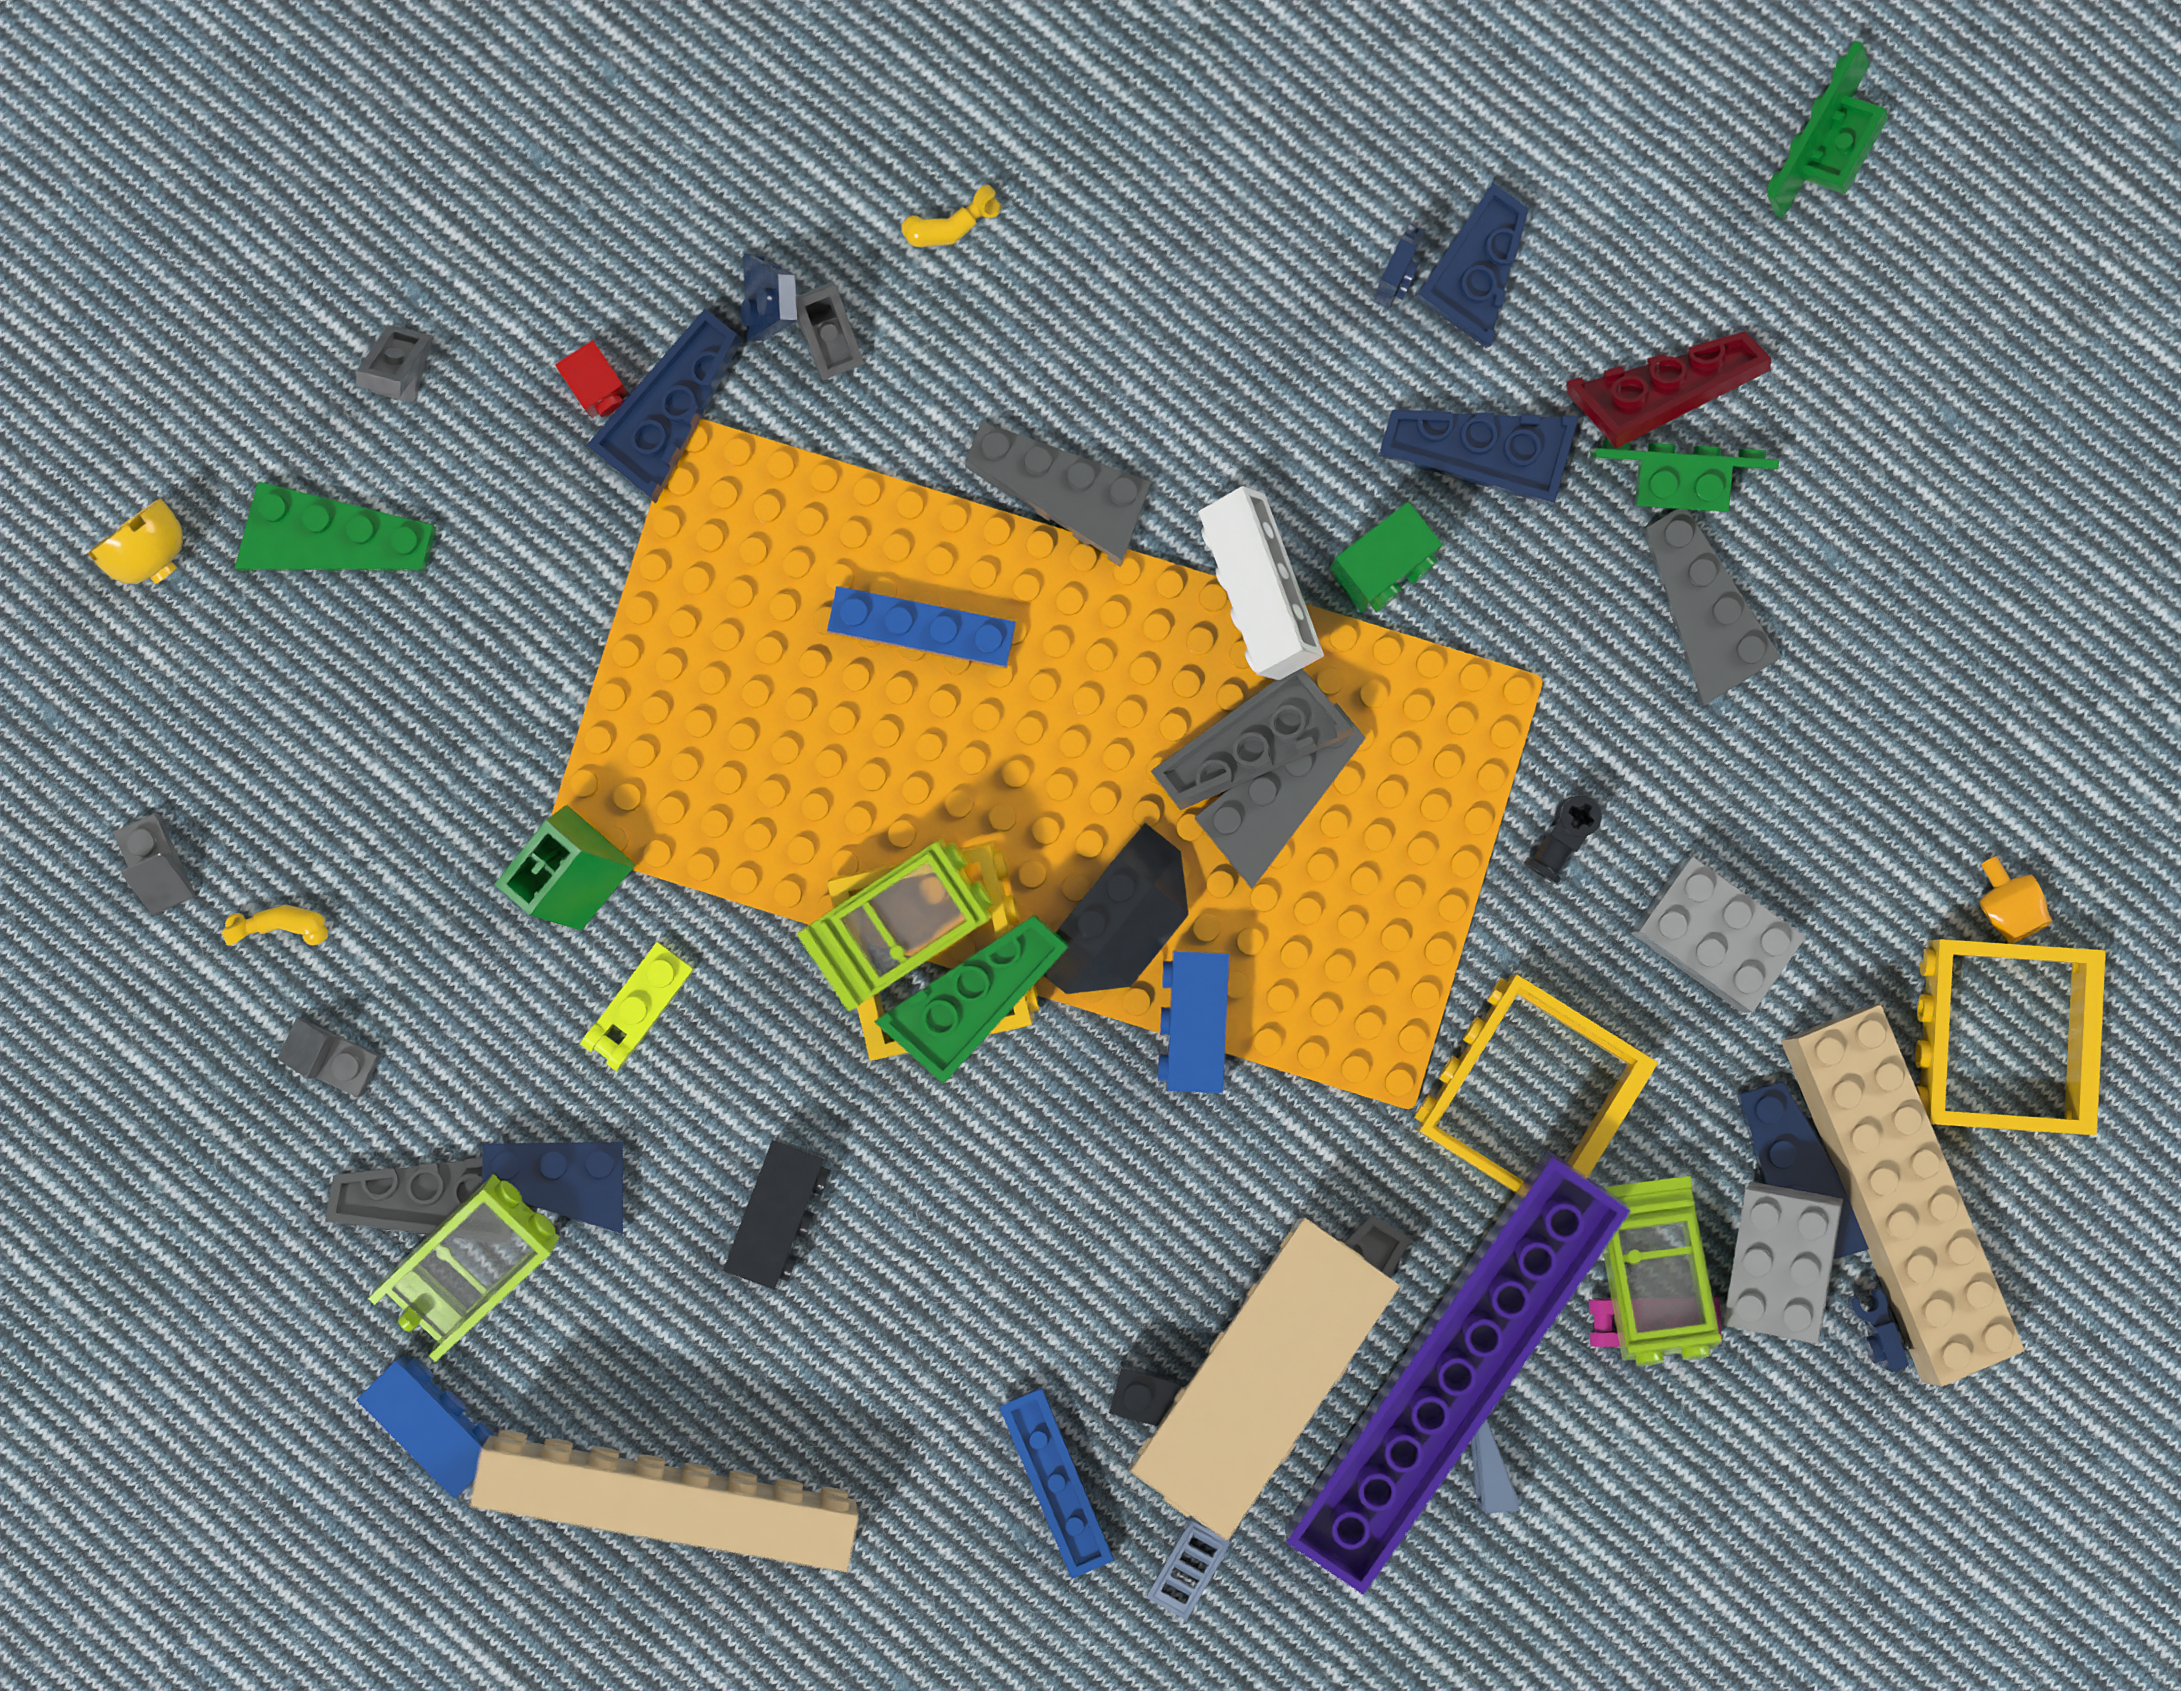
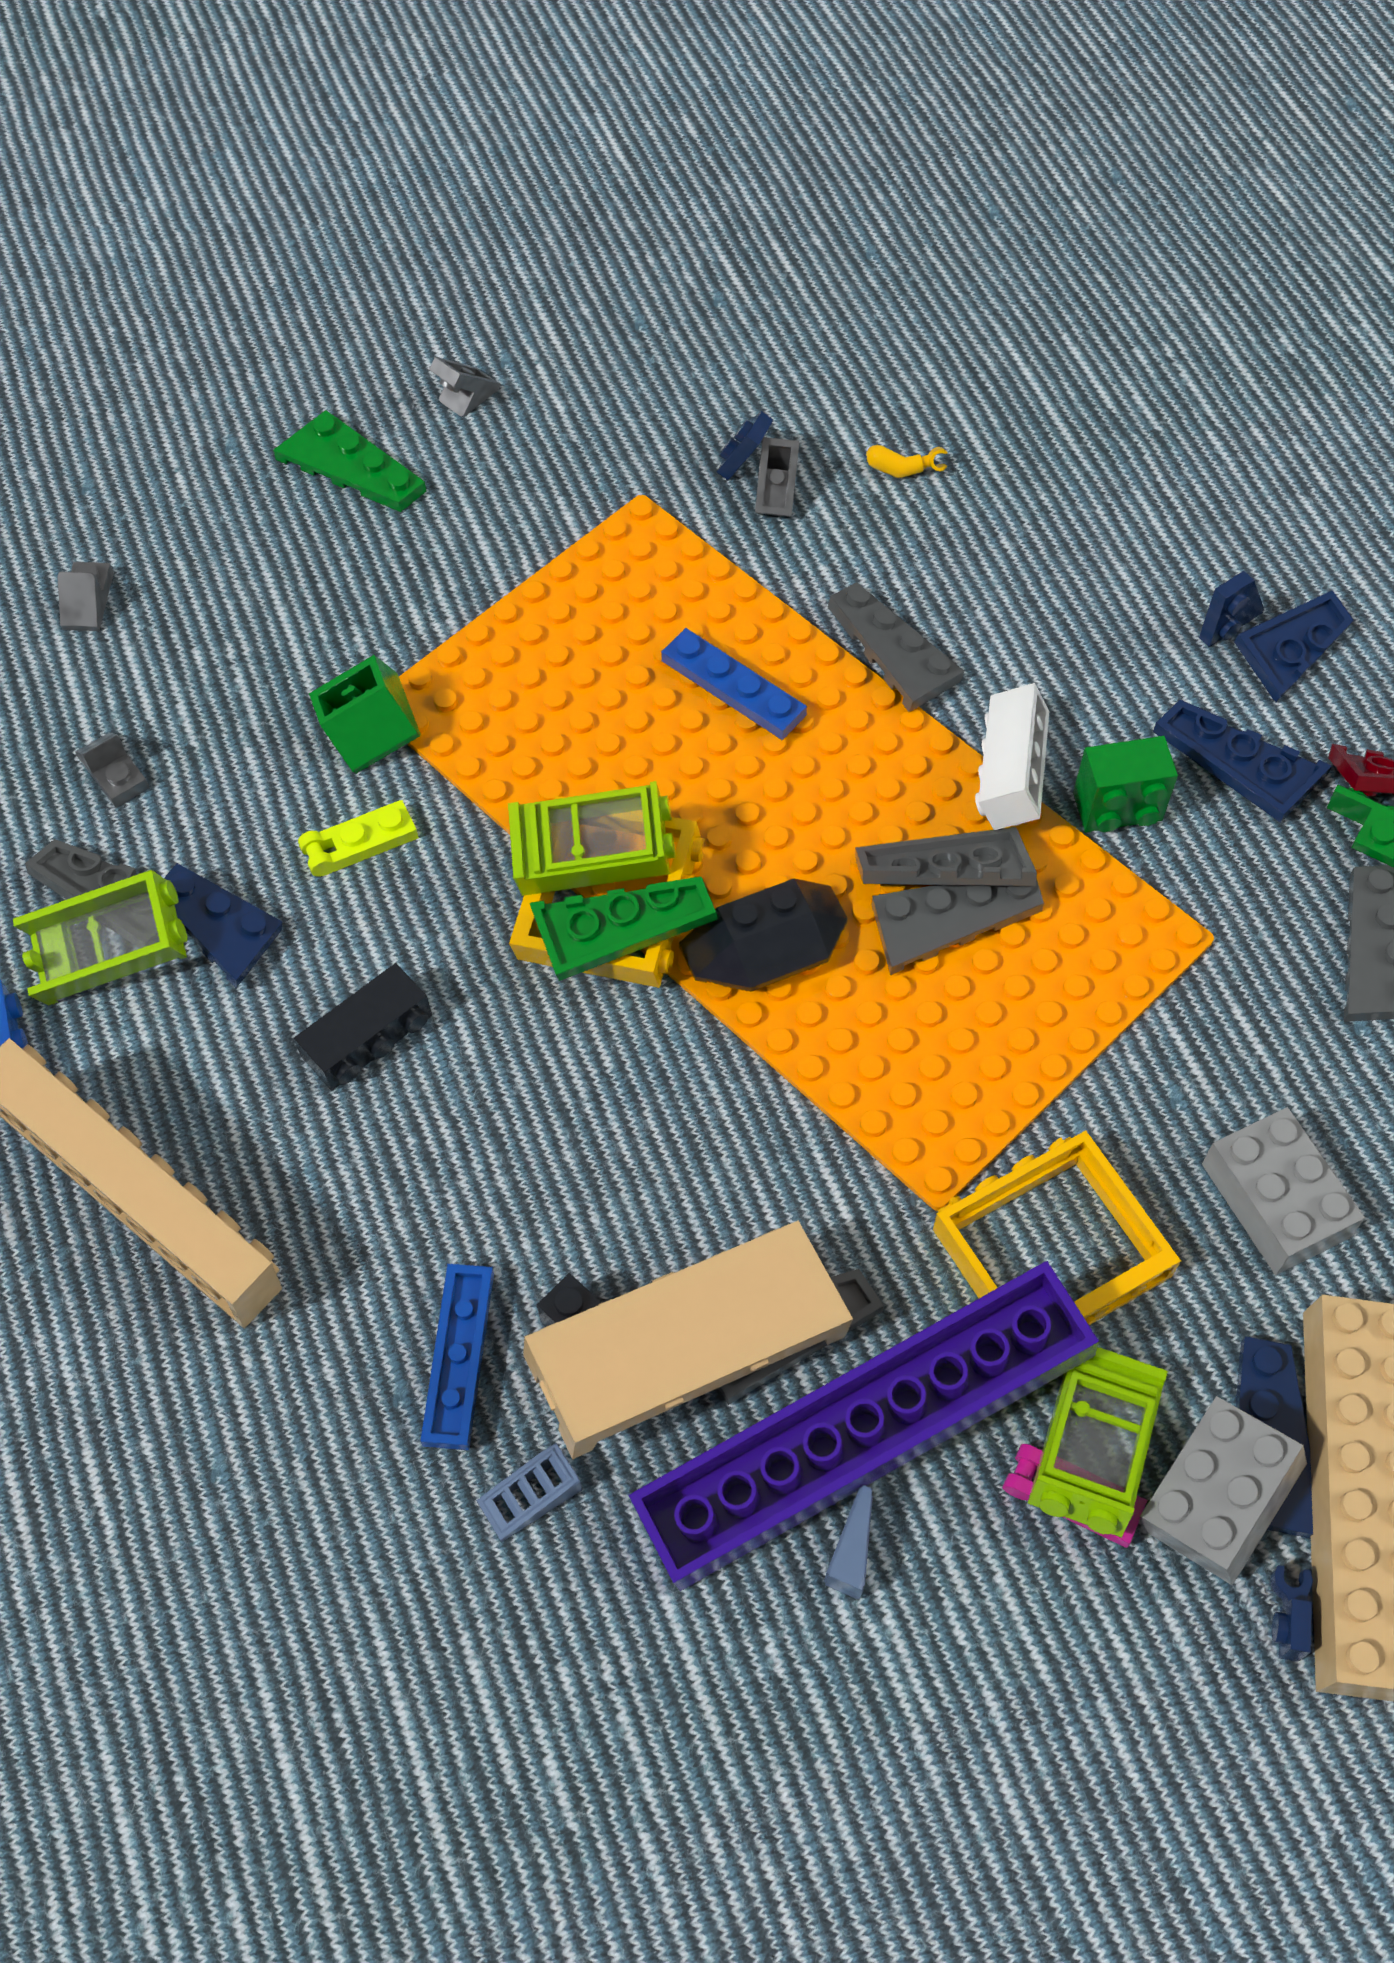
camera: 30 degrees right, 25 degrees down
yellow cylinder [87,498,183,585] -> none
yellow arm [221,904,328,946] -> none
red brick [555,340,629,418] -> none
dark blue wing [587,308,742,503] -> none
blue brick [1158,951,1229,1093] -> none
black connector [1523,796,1602,885] -> none

